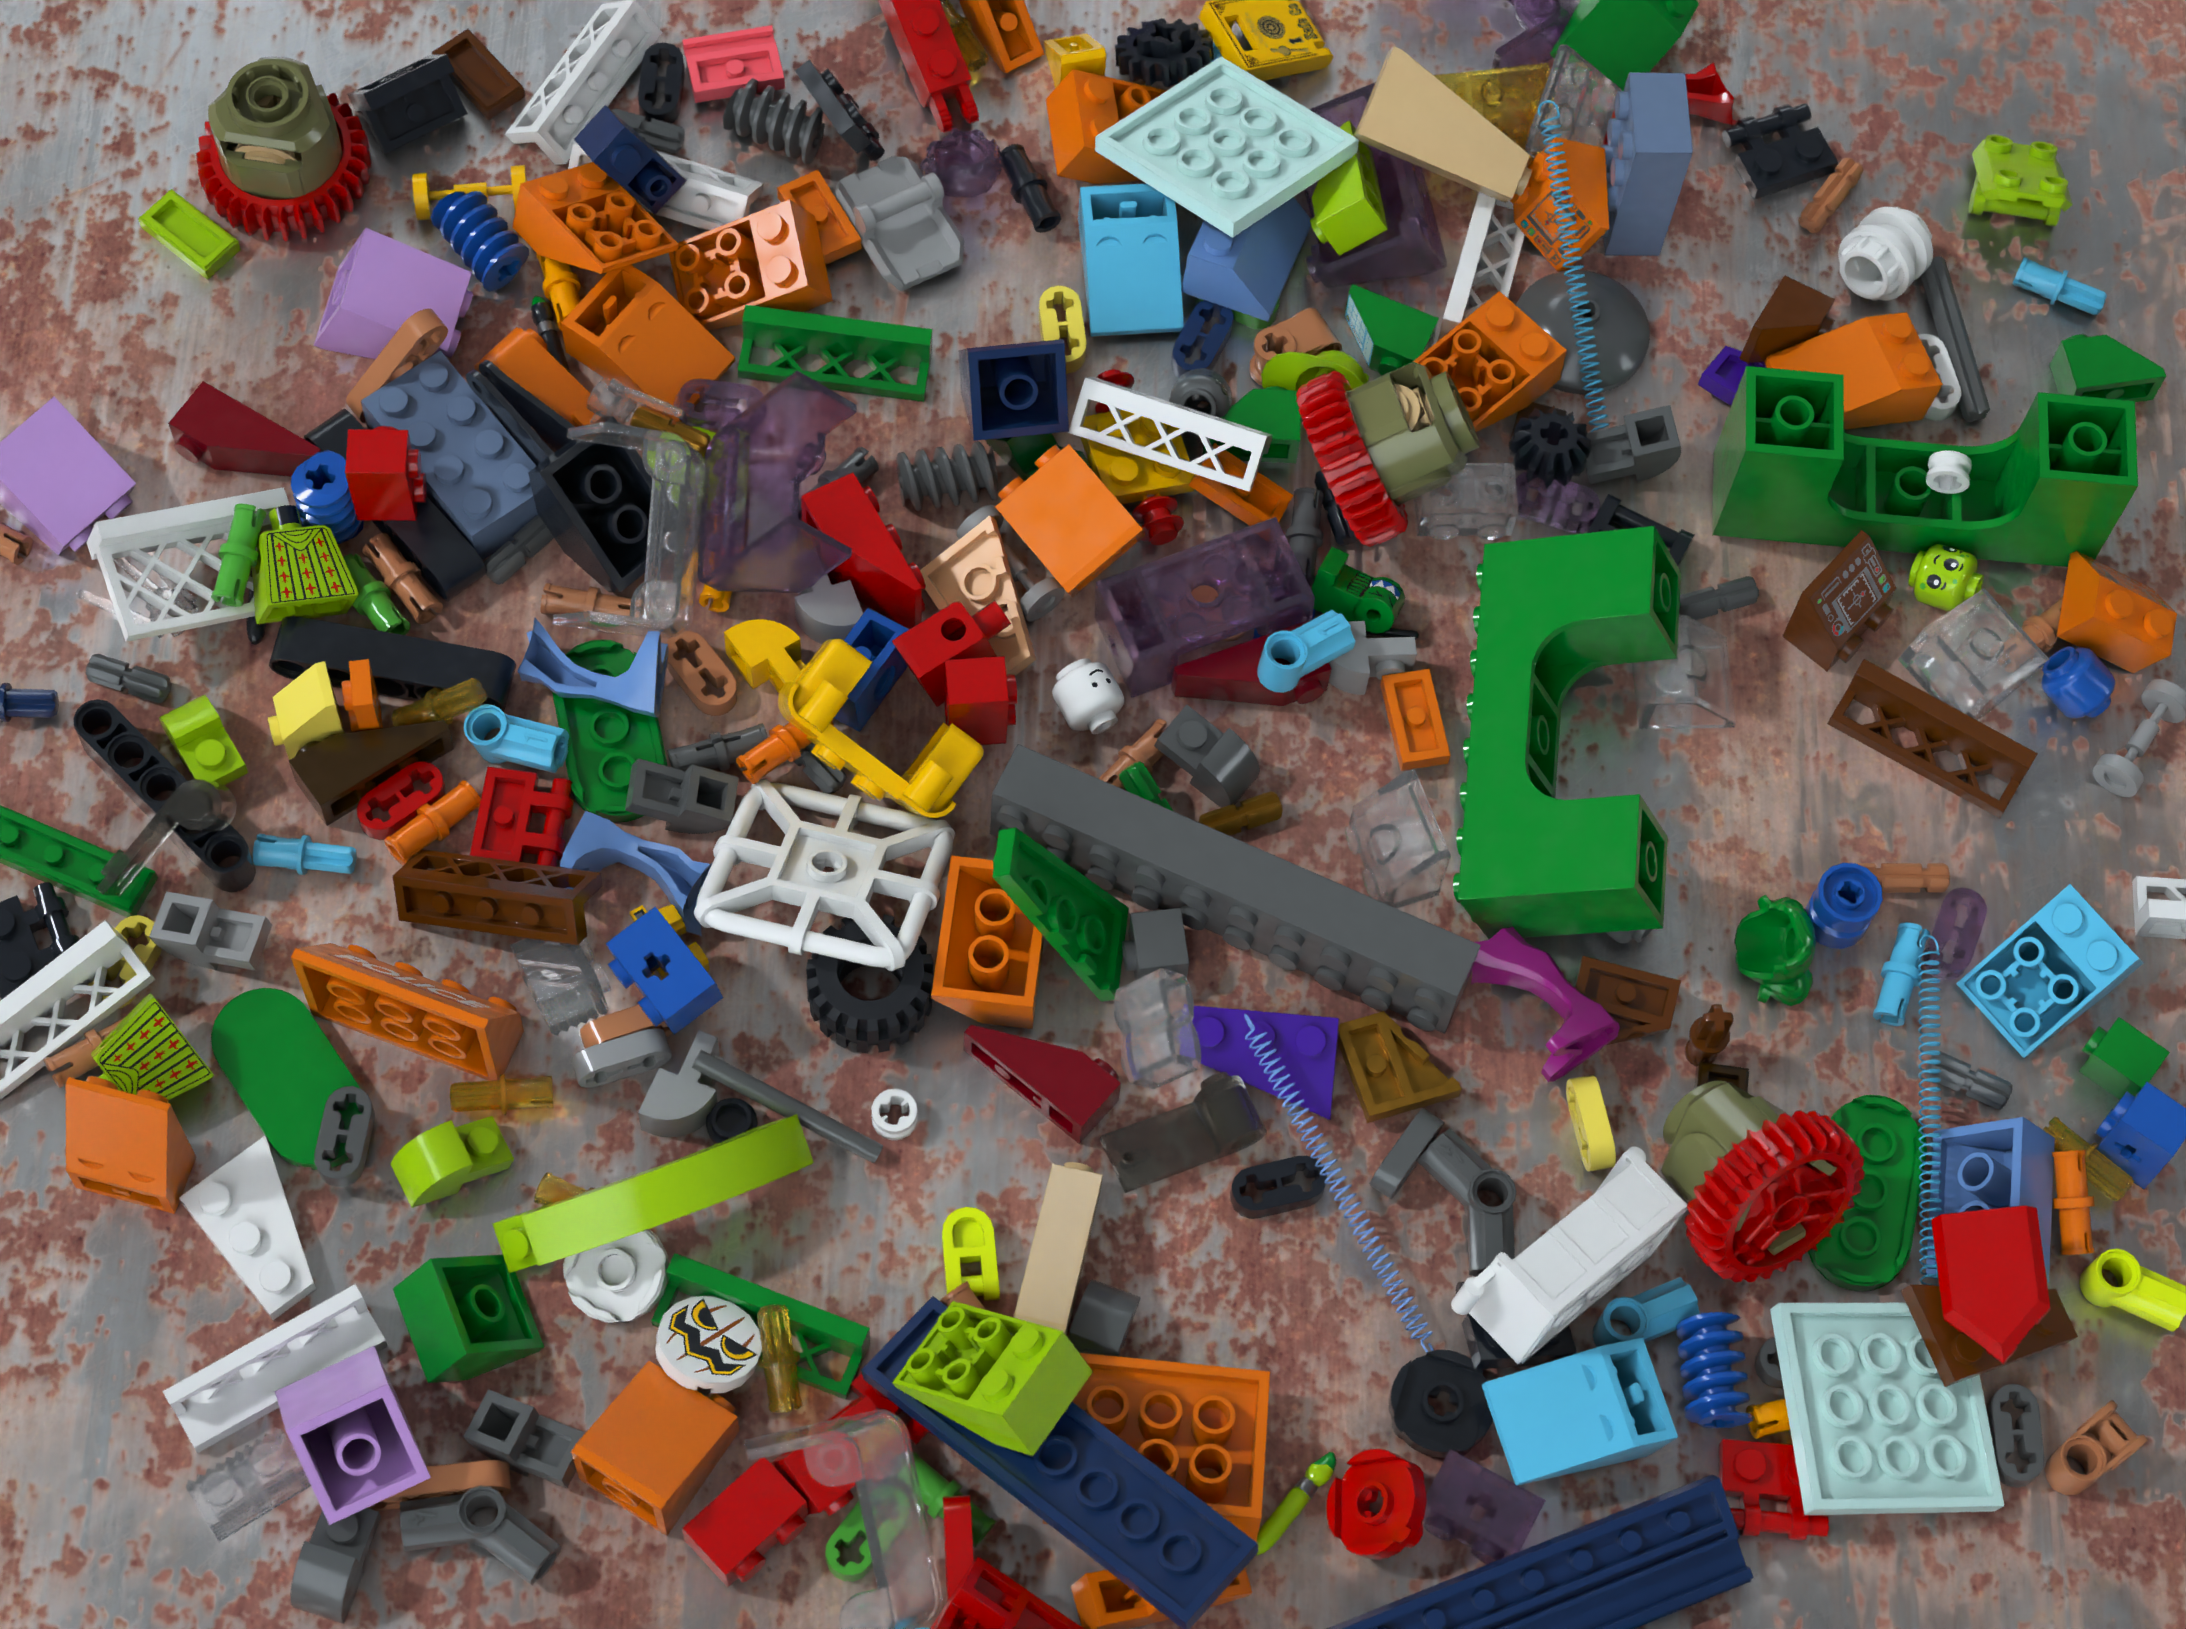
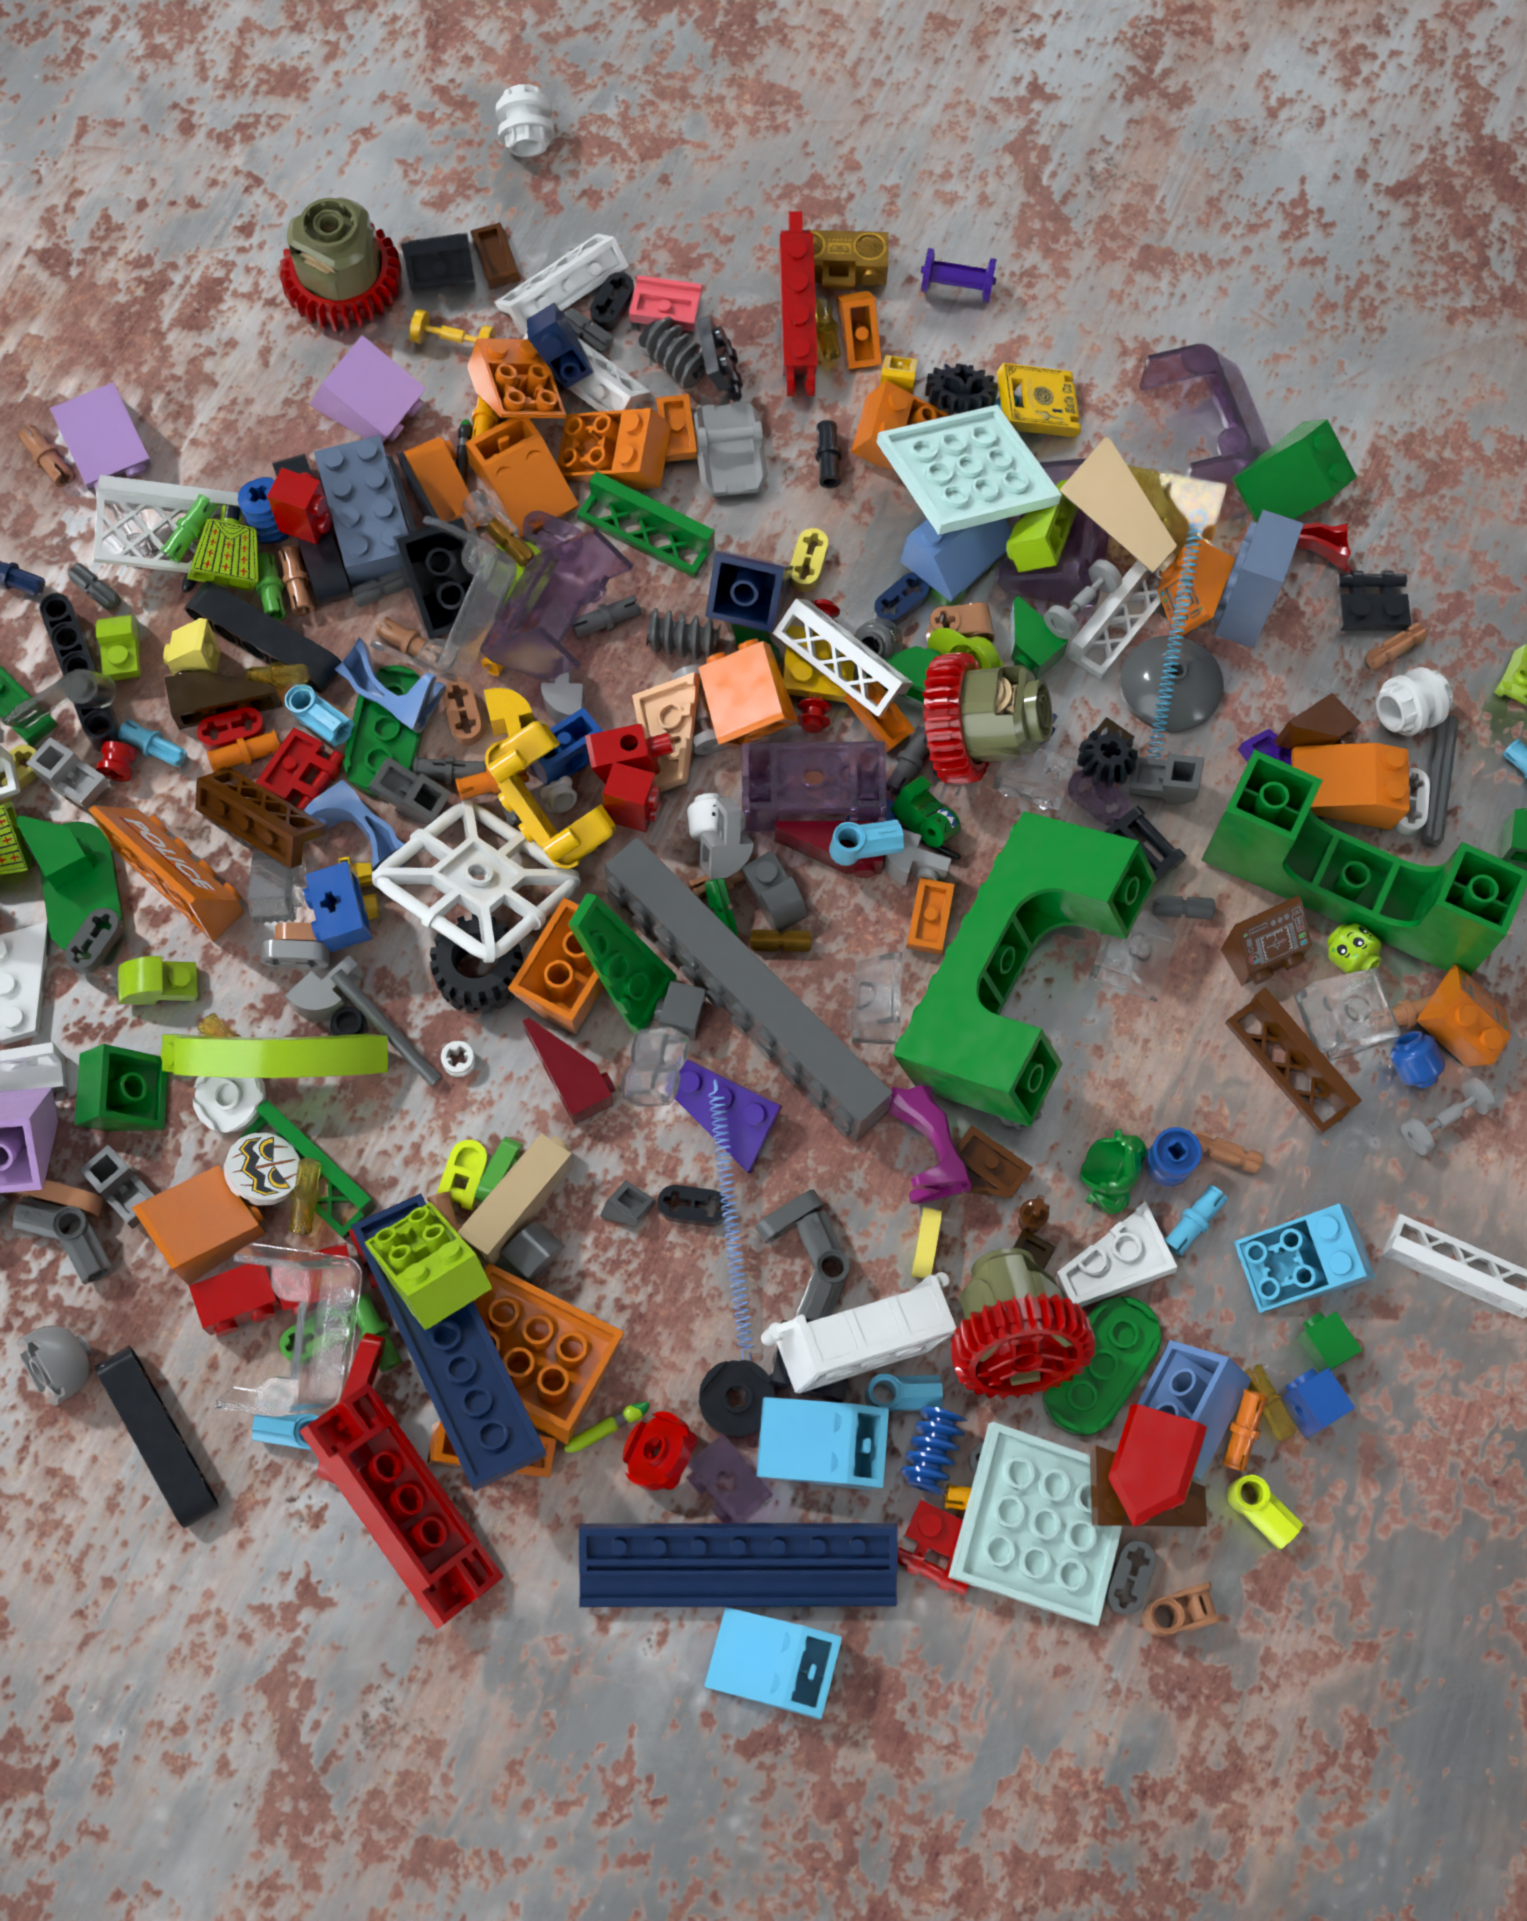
camera: 25 degrees right, 5 degrees up
lime tile [138,189,241,280] -> none
dark red slope [168,381,322,477] -> none
orange plate [342,659,383,732] -> none
nougat beam [346,309,448,423] -> none
blue piece [431,191,529,292] -> none
clear yellow axle [449,1074,553,1115] -> none
red slope [801,472,926,629] -> none
clear purple hair [920,128,1002,198] -> none
medium azure slope [1078,183,1184,337] -> none
clear smoke door [1099,1072,1267,1193] -> none
pearl gold wing [1338,1011,1462,1123] -> none
orange slope [1413,291,1567,432] -> none
clear slope [1525,44,1621,158] -> none
medium azure piece [1918,935,1942,1285] -> none
clear purple beam [1923,887,1987,980] -> none
dark grey piece [1924,1051,2013,1109] -> none
white bush [1926,451,1972,494] -> none
none -> green slope [14,815,94,890]
none -> red wheel [96,741,137,782]
none -> bright green beam [475,1136,524,1202]
none -> white plate [540,776,577,813]
none -> dark grey slope [600,1180,656,1225]
none -> light grey brick [700,797,754,880]
none -> light grey wheel [1044,559,1122,639]
none -> white wing [1056,1201,1177,1307]

